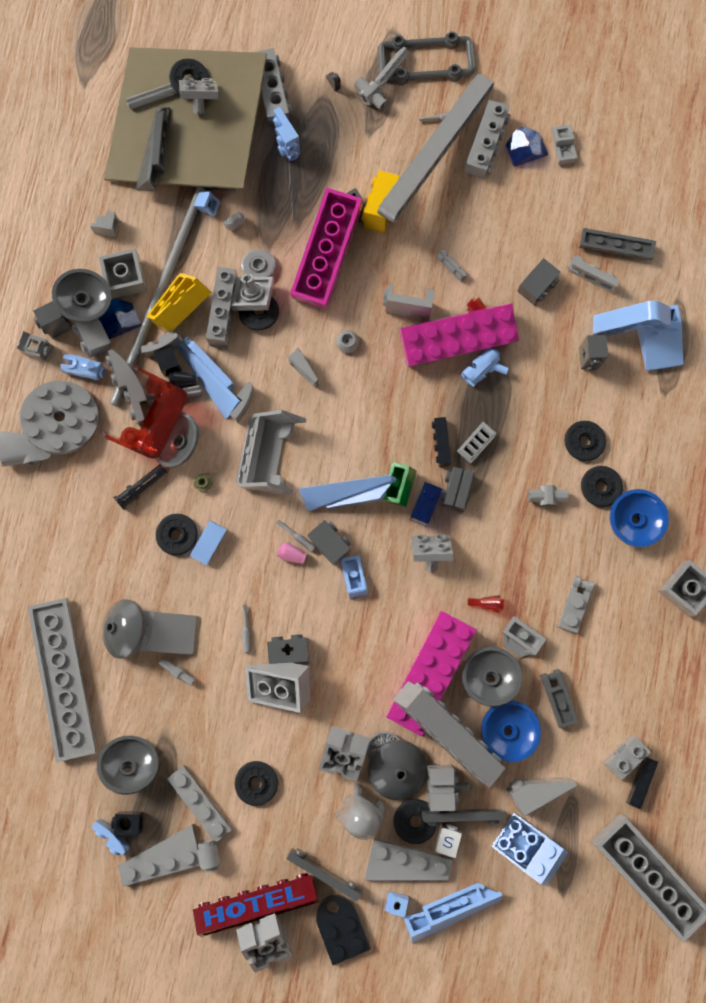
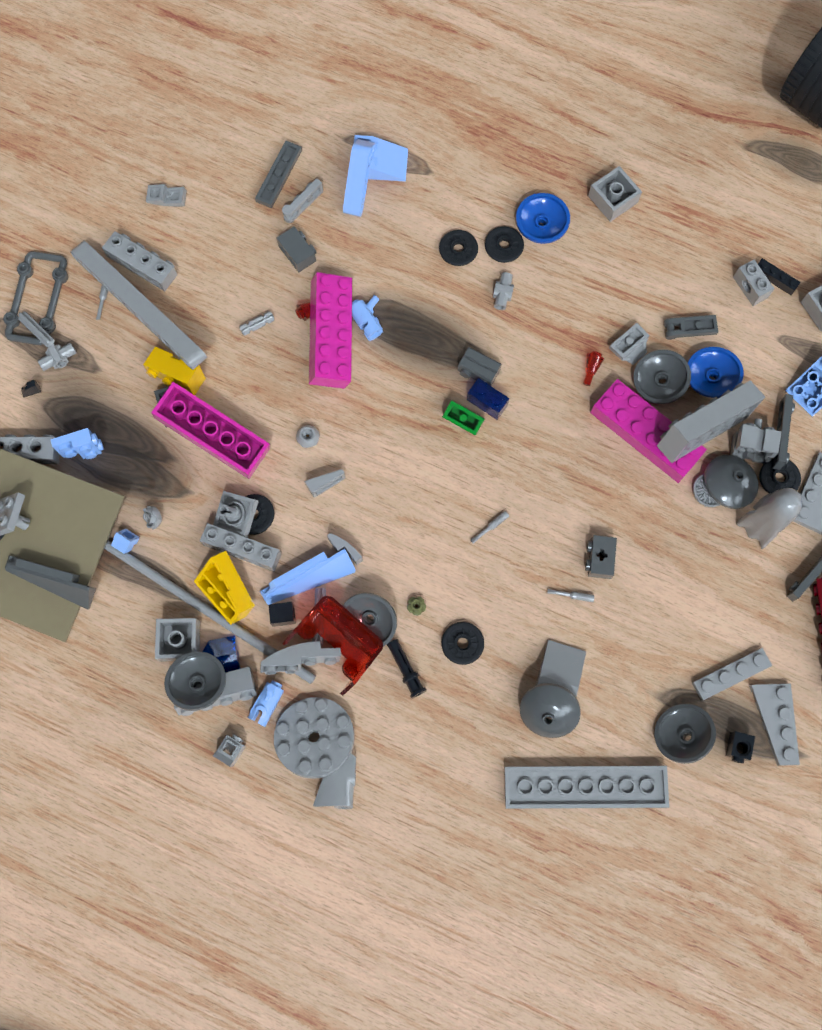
camera: 80 degrees left, 5 degrees down
dark grey brick [33,301,72,339] -> none
light grey panel [90,211,119,237] -> none
light blue slope [91,818,129,855] -> none
light grey slope [141,332,183,358] -> none
light grey bar [159,658,196,686] -> none
black cone [169,370,196,389] -> none
light blue slope [190,520,227,566] -> none
light grey brick [197,840,221,873] -> none
black wheel [234,761,278,806] -> none
light grey windscreen [237,410,306,494] -> none
light grey wheel [241,249,276,277] -> none
light grey slope [245,663,311,713] -> none
bright pink cone [277,542,307,564] -> none
light blue wedge [299,475,396,511] -> none
dark grey brick [307,520,351,566] -> none
light grey brick [318,726,370,782] -> none
light blue slope [341,555,368,599] -> none
light grey panel [383,283,435,321] -> none
light grey plate [411,534,453,572] -> none
black piece [431,417,451,467] -> none
white brick [434,823,462,858] -> none
light grey slope [457,422,497,464] -> none
clear blue slope [505,126,548,167] -> none
light grey slope [506,777,577,816] -> none
light grey plate [557,575,594,633] -> none
dark grey brick [579,335,608,371] -> none

